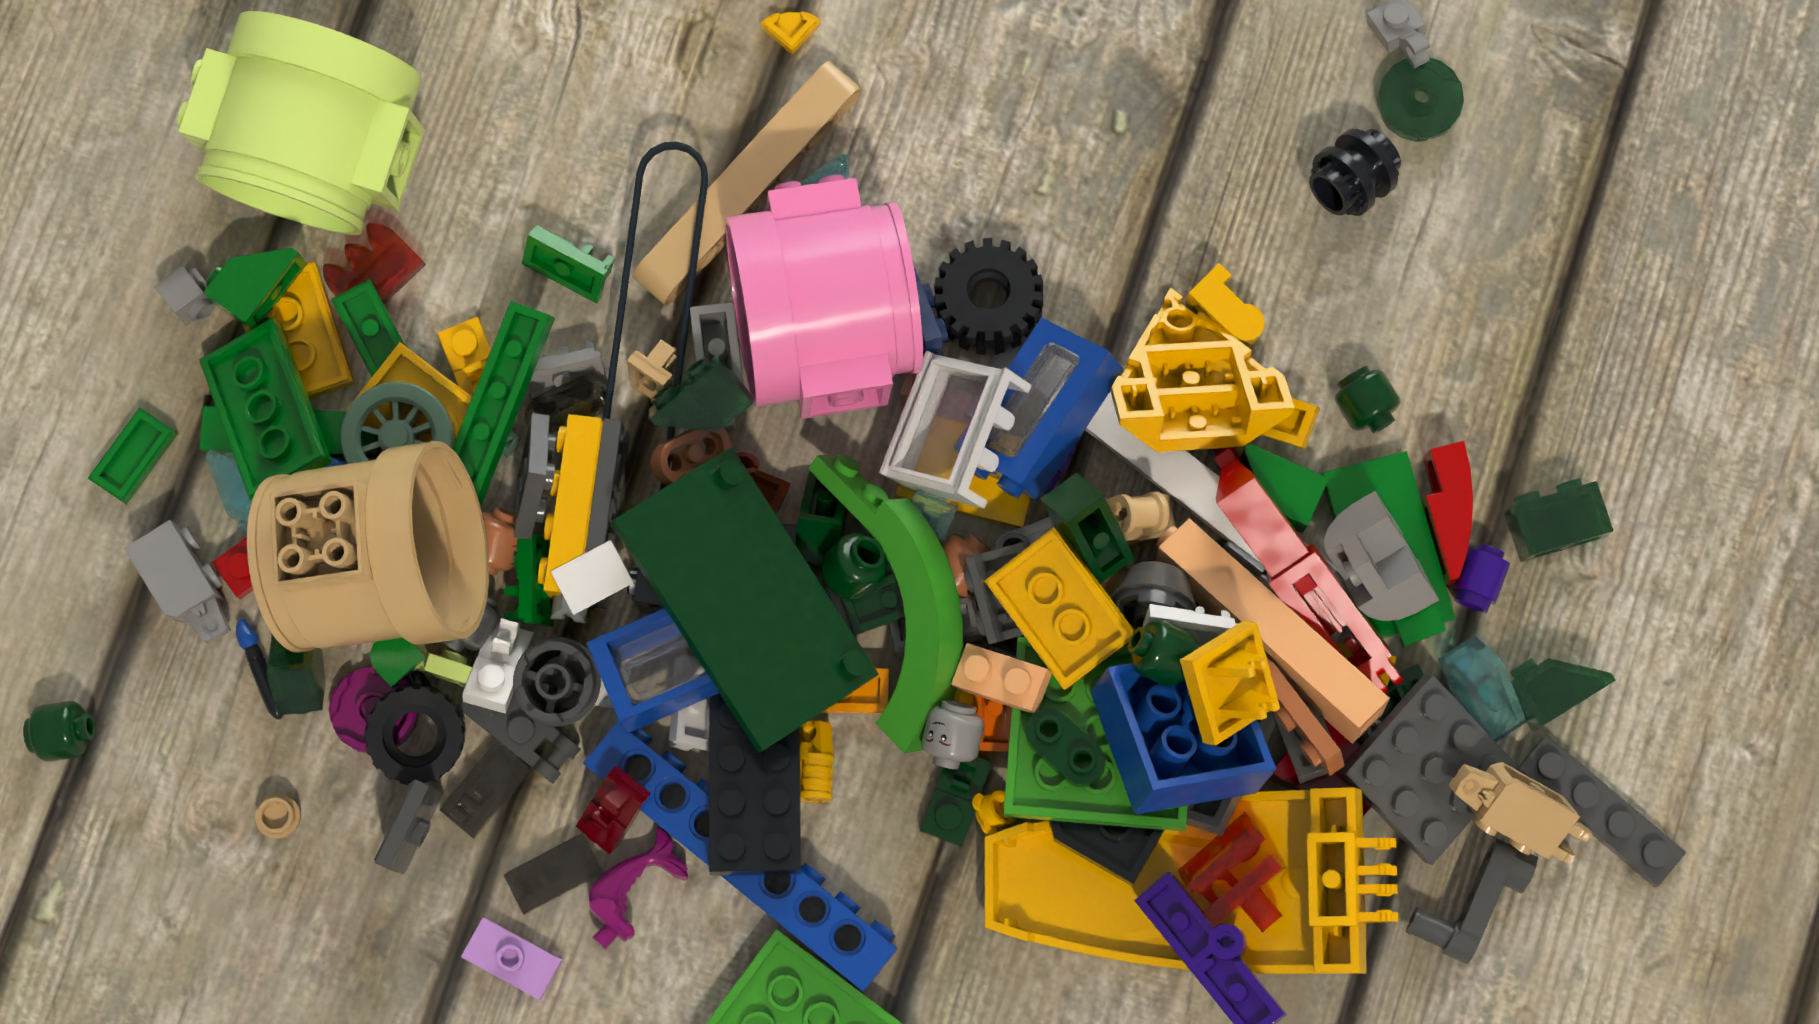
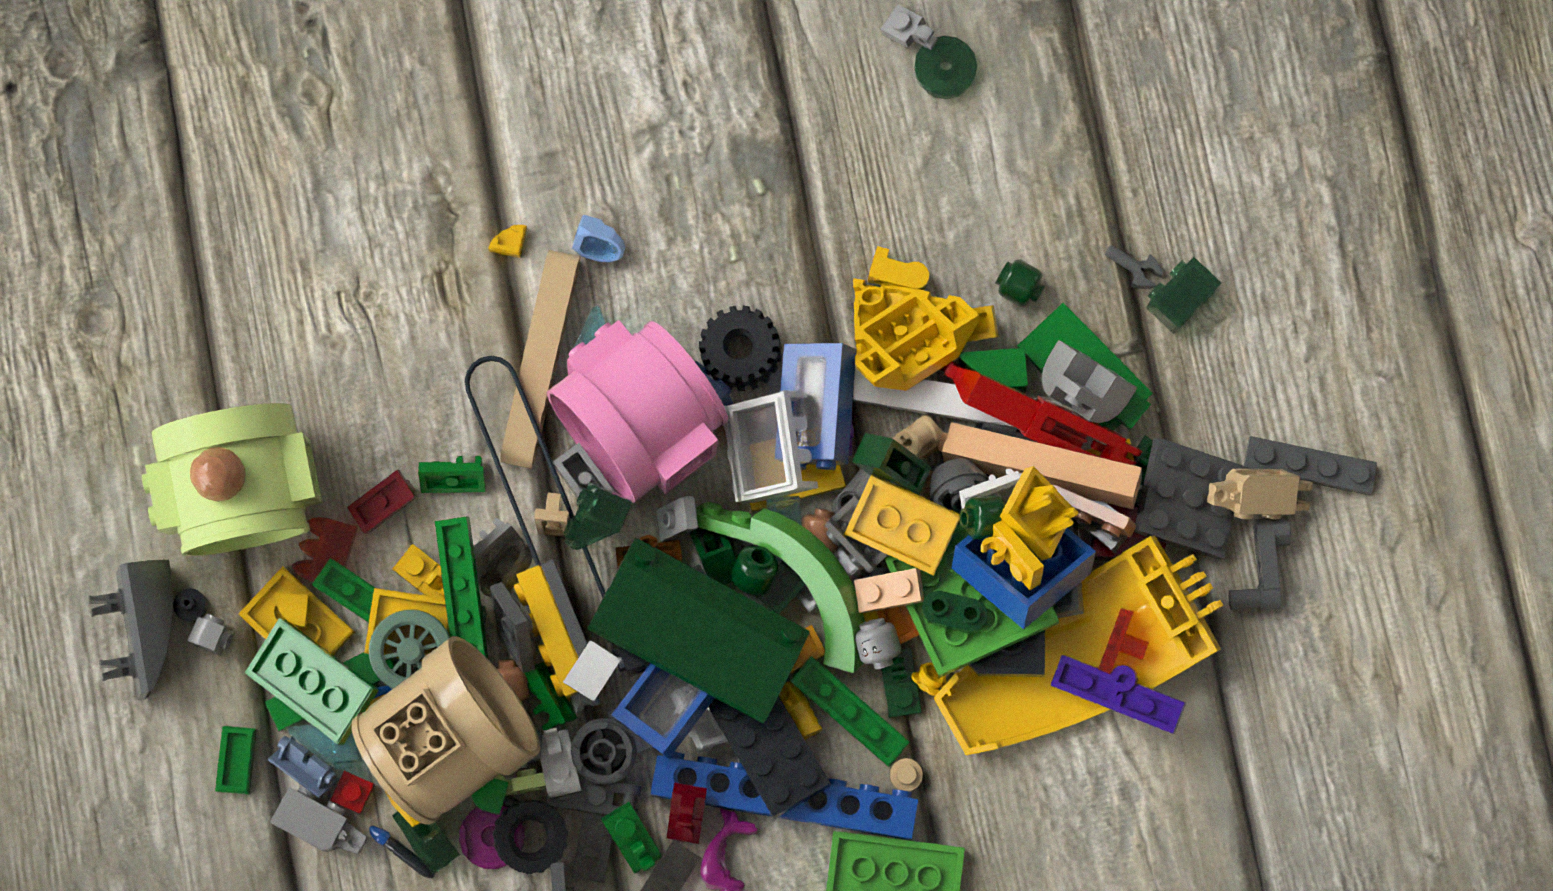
camera: 30 degrees left, 0 degrees up
green slope [203,248,307,330] -> none
nougat plate [651,423,731,485] -> none
clear red plate [1178,812,1266,904] -> none
black piece [1309,128,1401,216] -> none
red slope [1421,441,1473,586] -> none
clear light blue slope [1438,635,1527,742] -> none
dark purple brick [1454,544,1510,613] -> none
clear green slope [1503,658,1616,731] -> none
none -> dark grey piece [88,560,173,700]
none -> black tile [173,588,208,622]
none -> nougat piece [190,447,246,502]
none -> sand blue hinge [268,736,339,798]
none -> yellow tile [275,592,309,628]
none -> dark red plate [347,470,417,534]
none -> light blue rock [572,215,625,262]
none -> green plate [601,801,663,874]
none -> light grey plate [656,496,698,542]
none -> green tile [789,656,910,767]
none -> tan plate [890,758,923,791]
none -> yellow plate [981,519,1044,590]
none -> dark grey bar [1105,245,1163,289]

